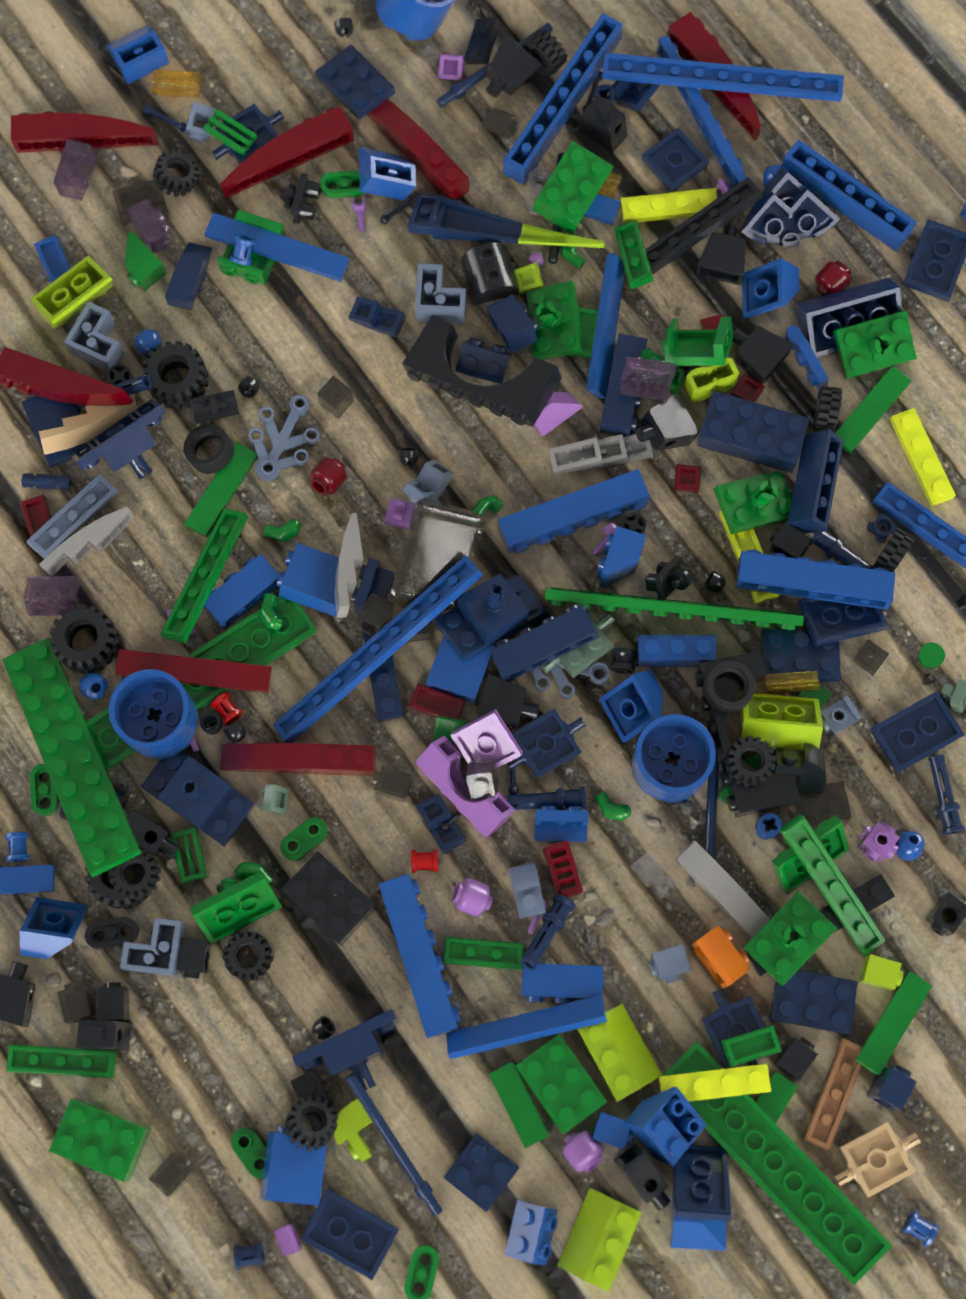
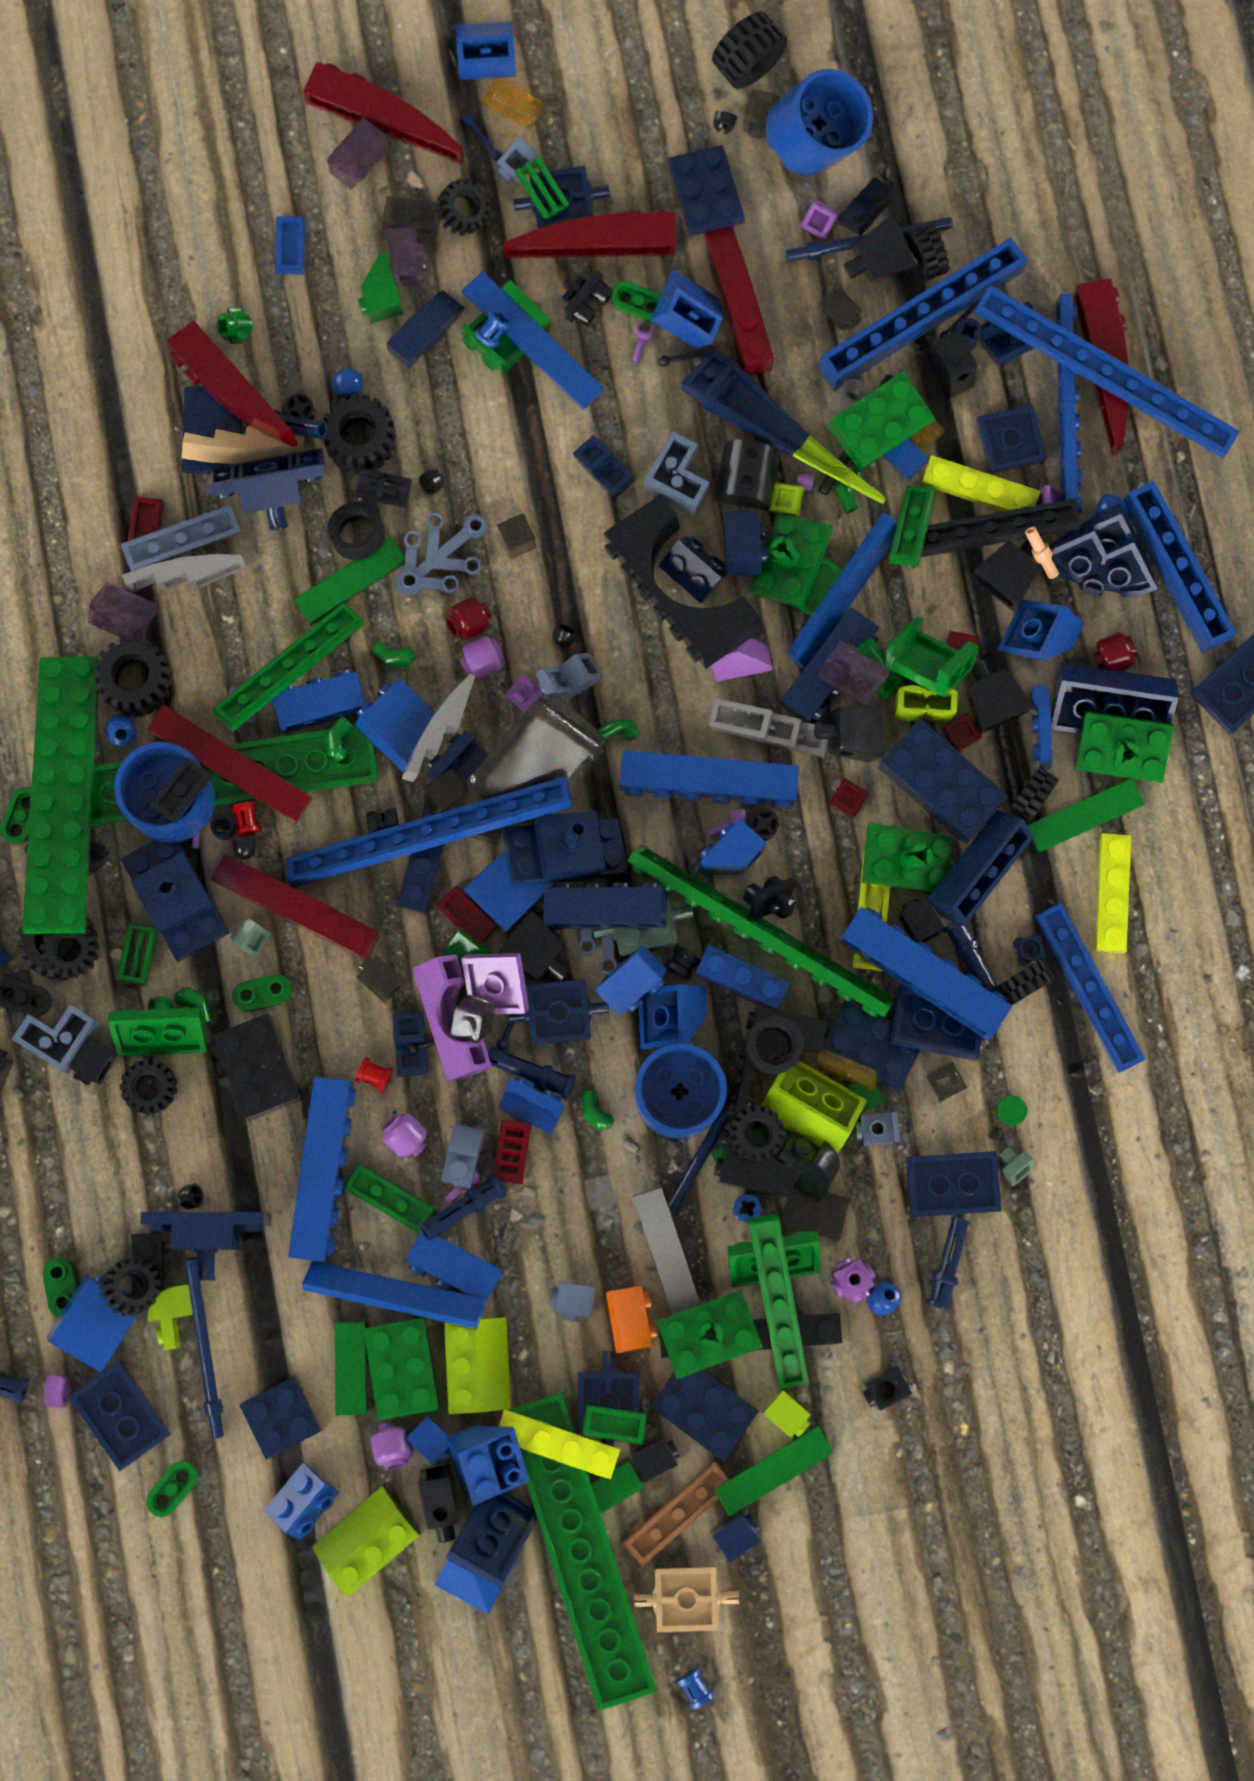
camera: 20 degrees right, 5 degrees up
dark blue axle [21,473,71,490] -> none
lime slope [30,255,113,330] -> none
sand blue brick [64,301,125,372] -> none
black torso [127,810,180,859] -> none
black hinge [704,570,726,593] -> none
none -> black plate [149,757,213,824]
none -> green gear [217,308,253,344]
none -> black wheel [366,808,399,834]
none -> medium lavender head [460,636,505,679]
none -> blue brick [595,944,667,1016]
none -> light nougat bar [1025,527,1059,579]

